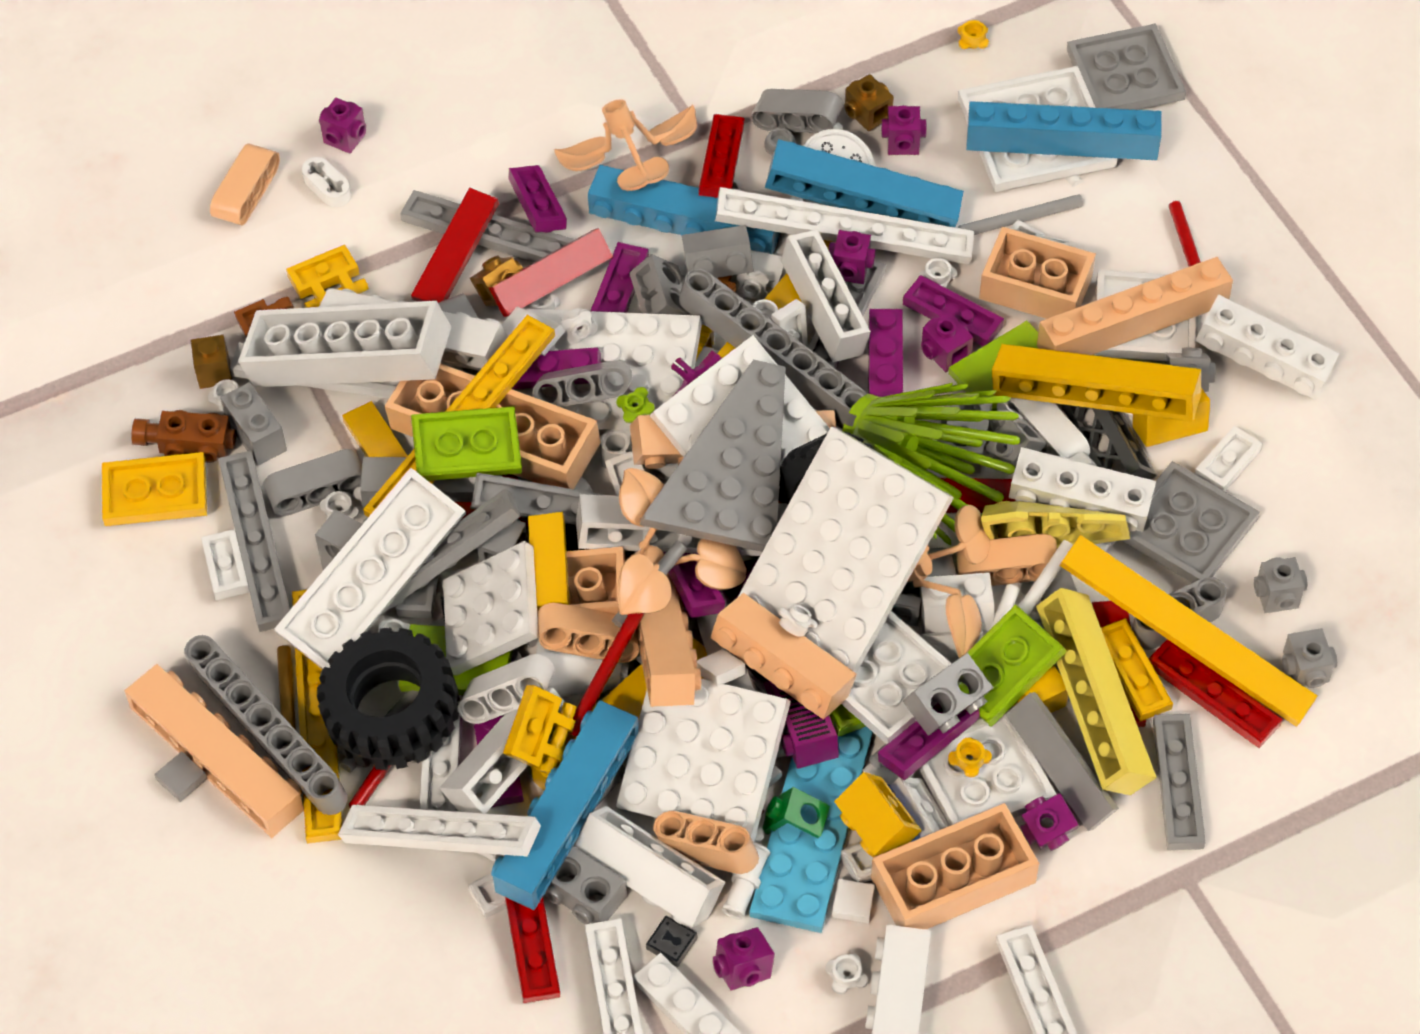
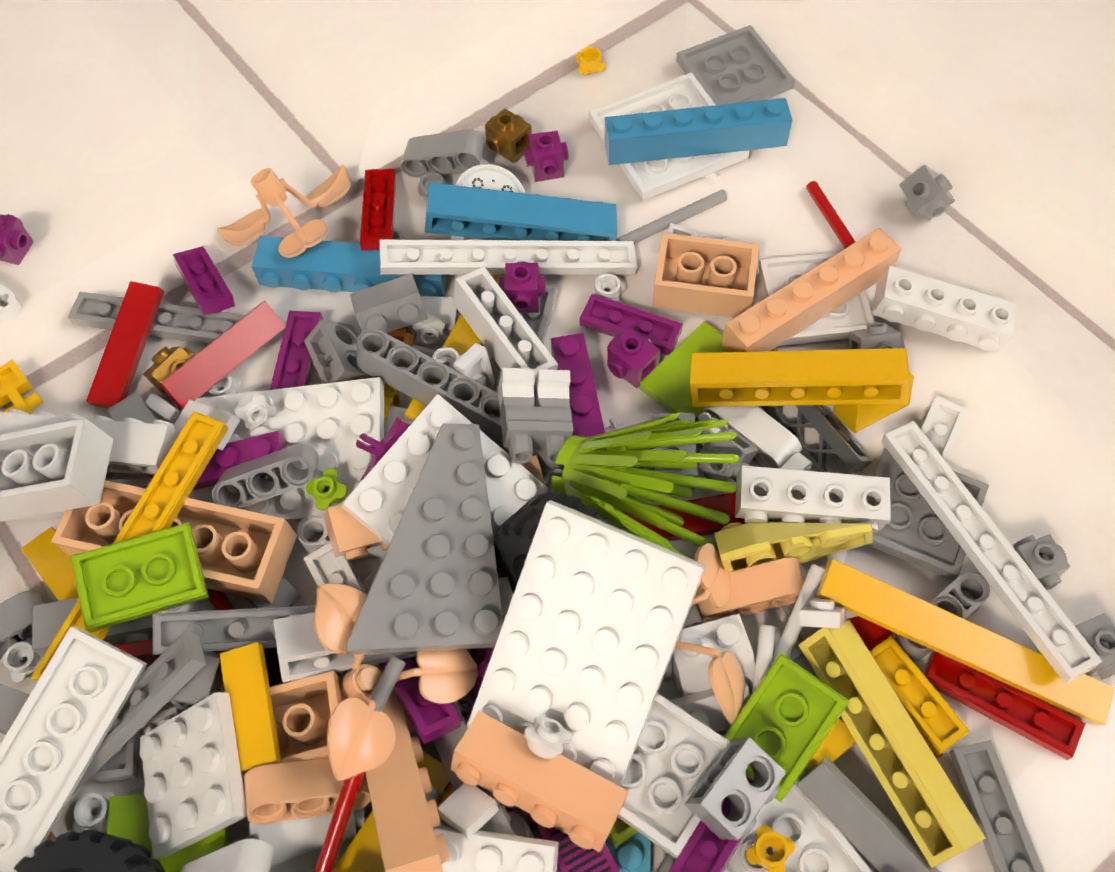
camera: 10 degrees left, 5 degrees up
none -> white tile [145,393,182,423]
none -> light grey hips [498,368,573,463]
none -> white plate [799,599,845,628]
none -> white plate [881,421,1103,684]
none -> light grey brick [899,165,955,221]

